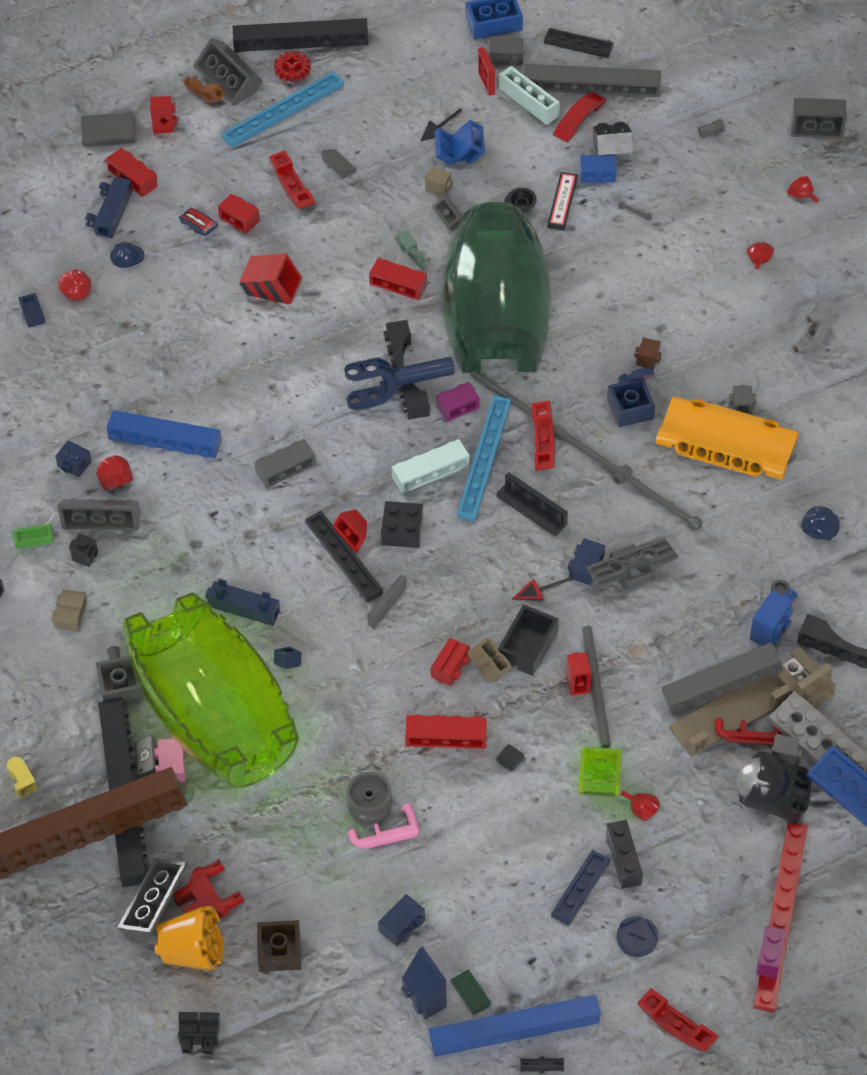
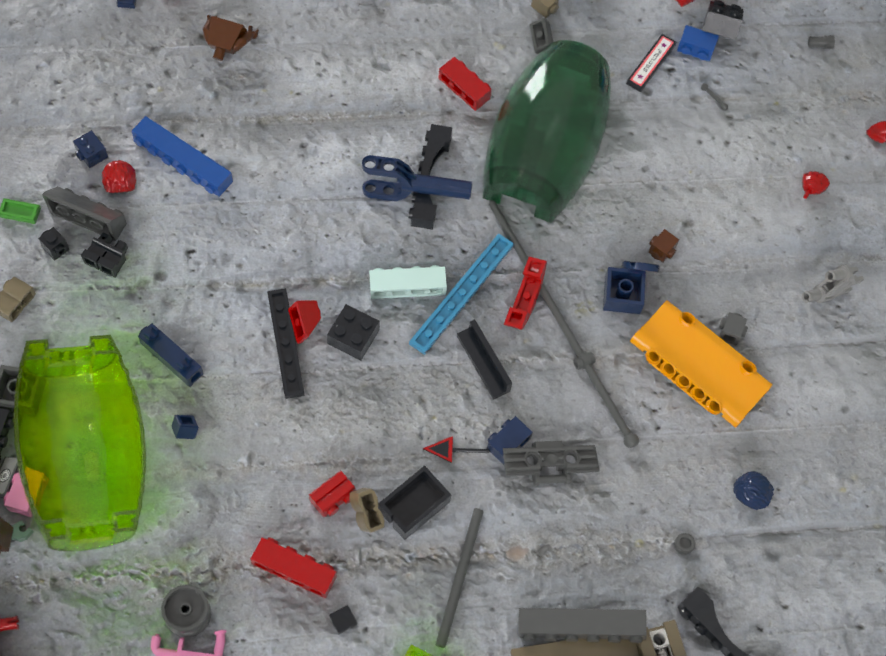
camera: 15 degrees right, 10 degrees up
red slope [239,253,302,304] -> none
dark grey brick [255,439,316,489] -> none
dark grey tile [367,575,407,629] -> none
sand green piece [394,229,430,268] -> none
magenta brick [436,382,480,422] -> none
black piece [504,188,537,214] -> none
red brick [566,652,591,696] -> none
blue brick [750,588,797,646] -> none
none -> black hips [81,232,128,278]
none -> reddish brown torso [203,15,259,61]

